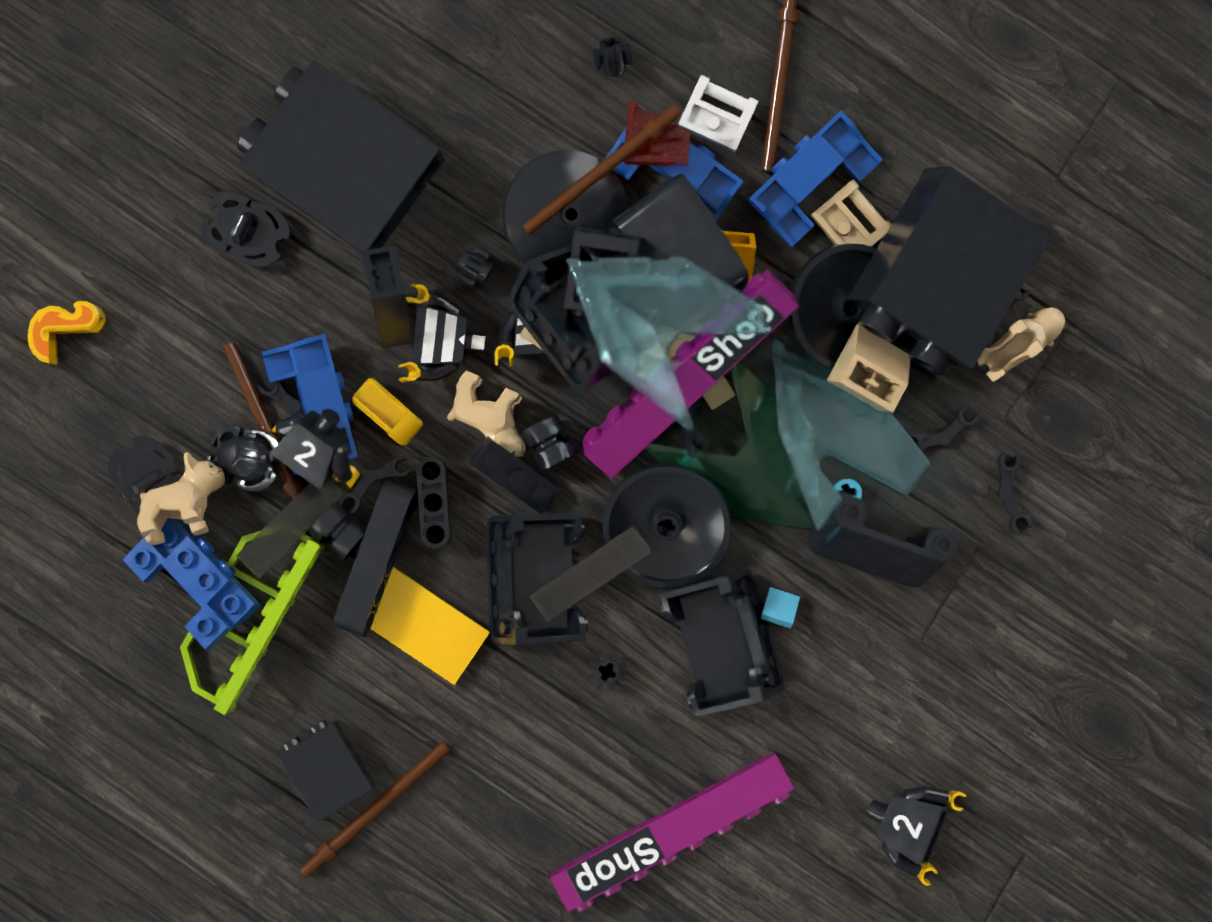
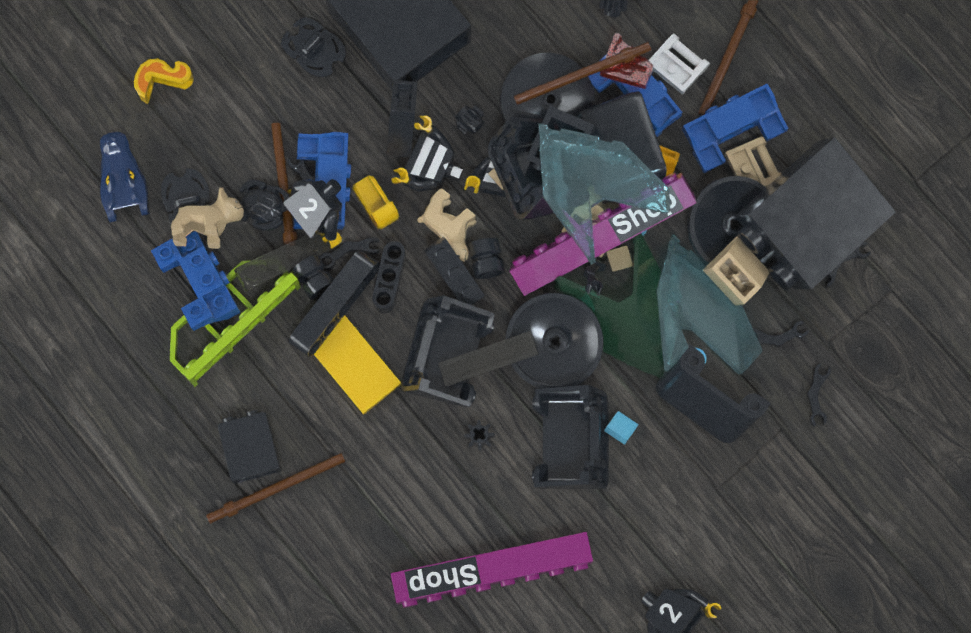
camera: 15 degrees right, 10 degrees down
tan animal [977,307,1065,382] -> none
none -> dark blue animal [100,132,150,223]

